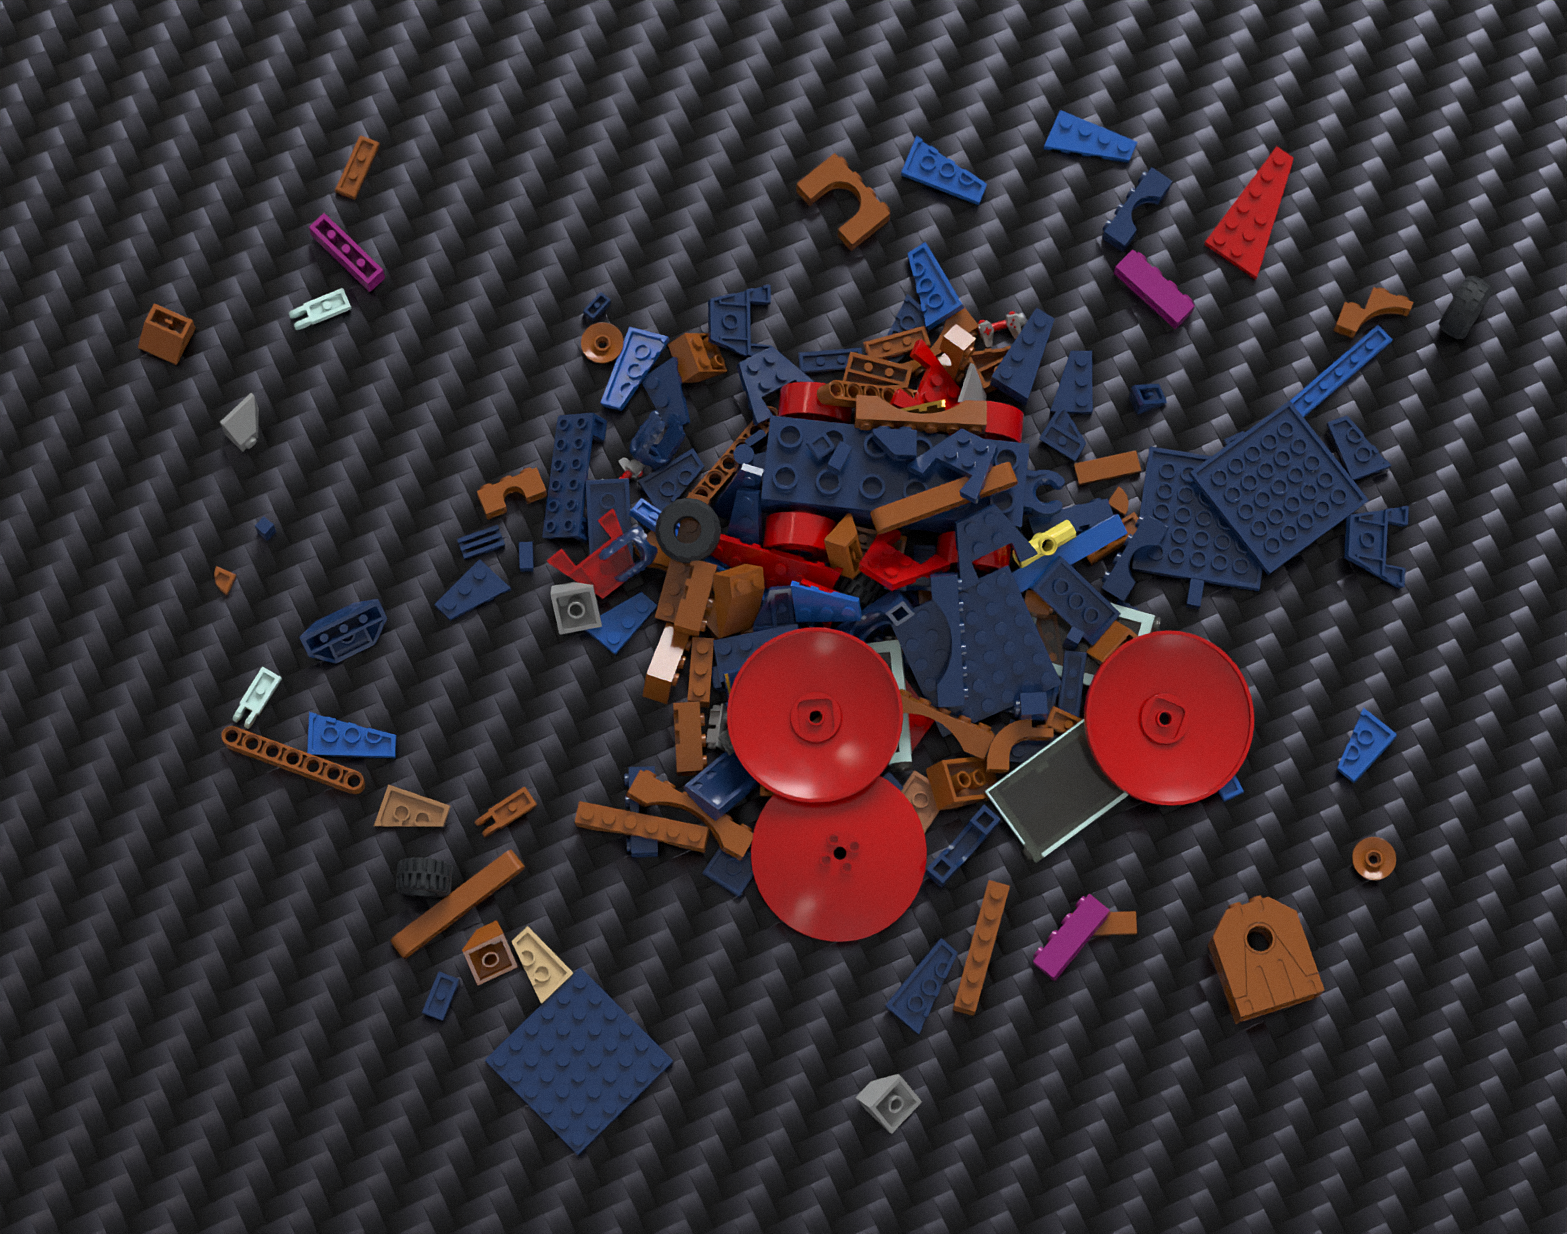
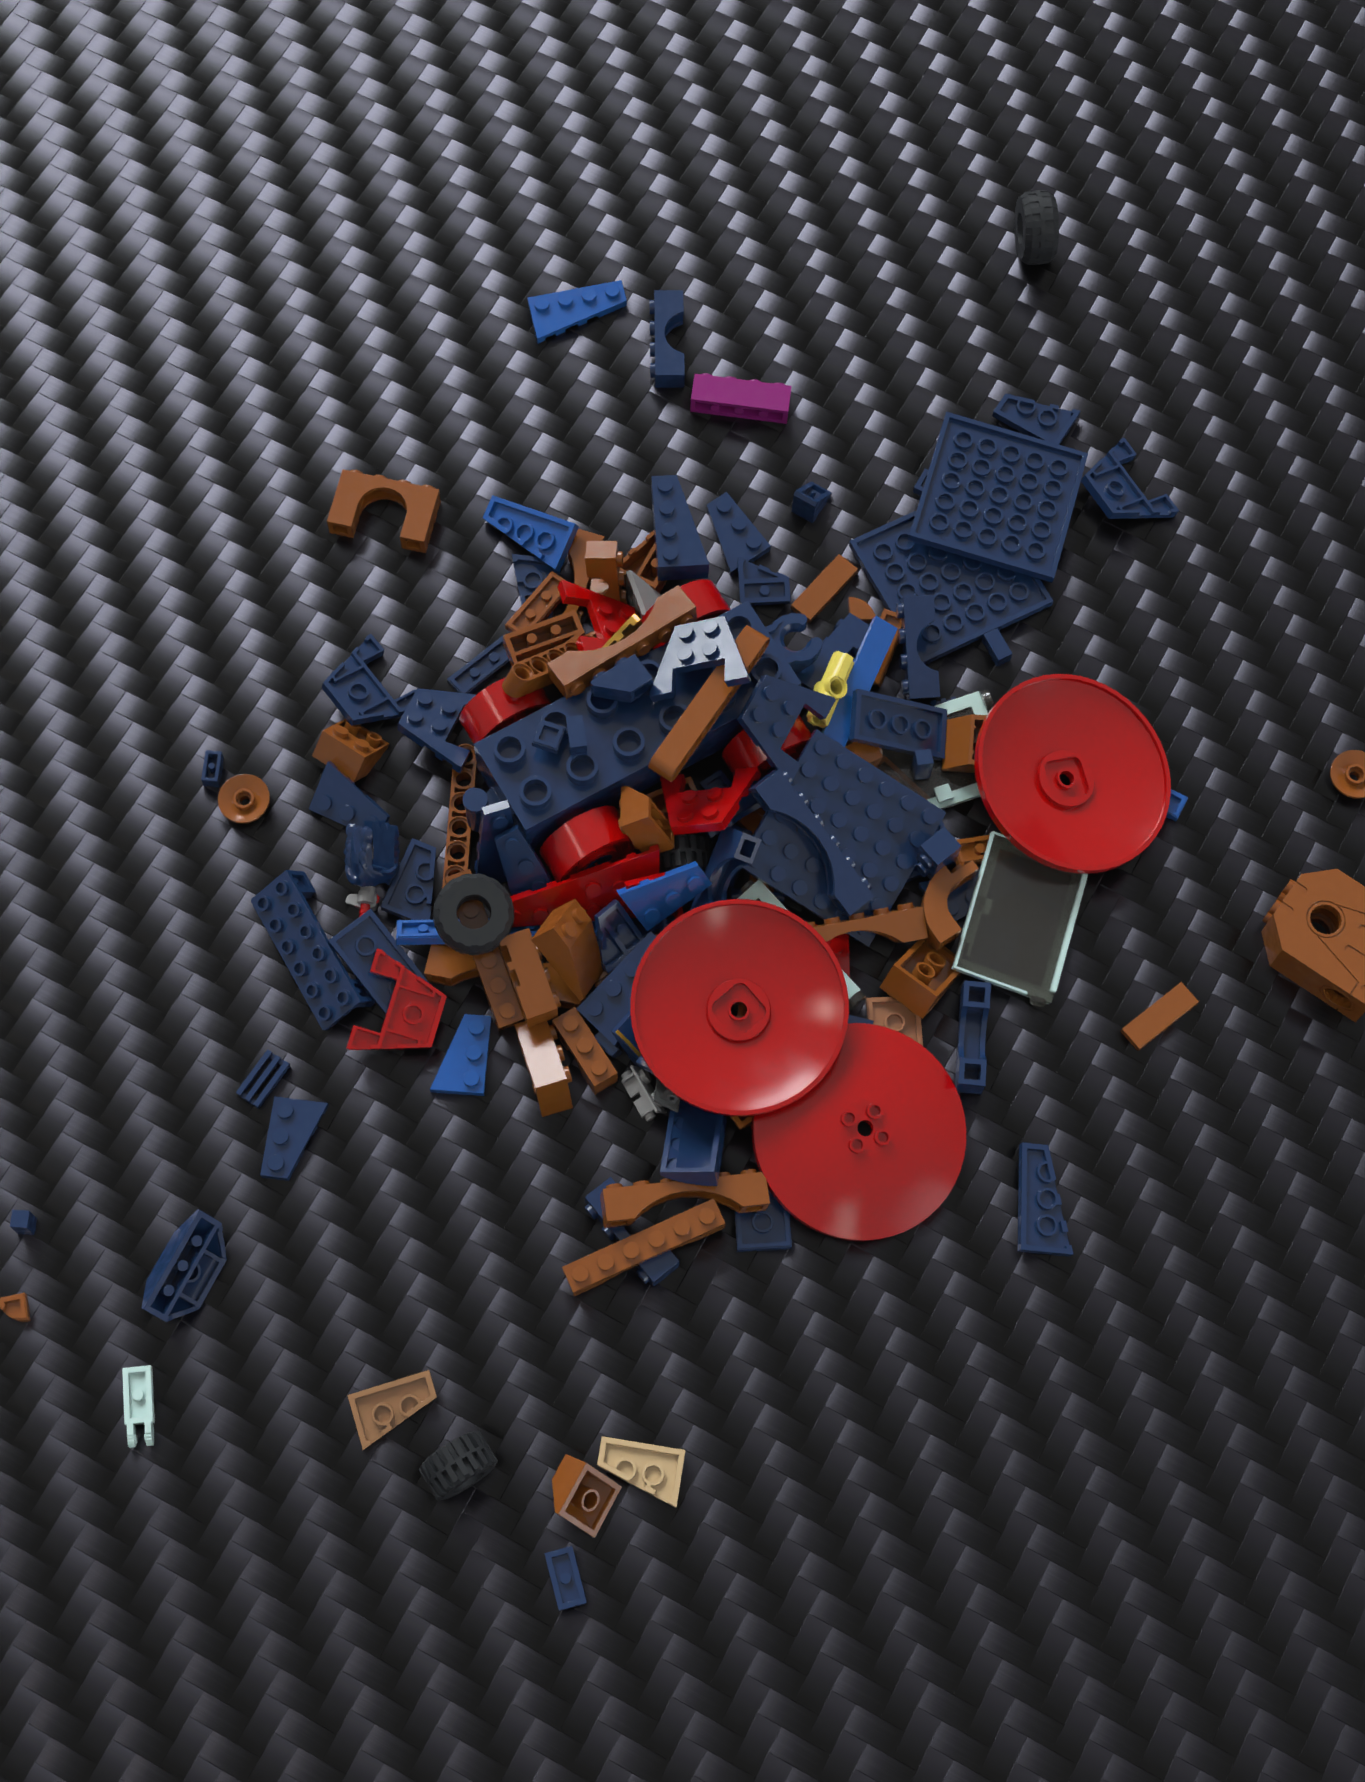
camera: 35 degrees left, 5 degrees down
dark orange beam [221,726,365,795] -> none
blue wing [307,712,396,758] -> none
dark orange beam [390,850,525,959] -> none
dark orange hinge [475,787,537,837] -> none
dark orange arch [477,467,547,520] -> none
dark blue plate [485,967,673,1155] -> none
dark blue piece [519,542,534,572] -> none
light grey slope [550,582,602,634] -> none
dark blue piece [599,526,658,582] -> none
wing [600,327,670,411] -> none
dark orange wedge [673,701,707,776] -> none
dark blue tile [745,429,767,450] -> none
light grey slope [856,1074,922,1134] -> none
blue wing [901,136,987,205] -> none
dark orange arch [952,880,1010,1016] -> none
light grey piece [978,311,1025,347] -> none
magenta brick [1033,894,1111,981] -> none
dark blue tile [1058,650,1087,717] -> none
red wing [1204,147,1294,280] -> none
blue tile [1290,325,1392,418] -> none
dark orange arch [1334,287,1413,338] -> none
blue wing [1337,707,1397,783] -> none

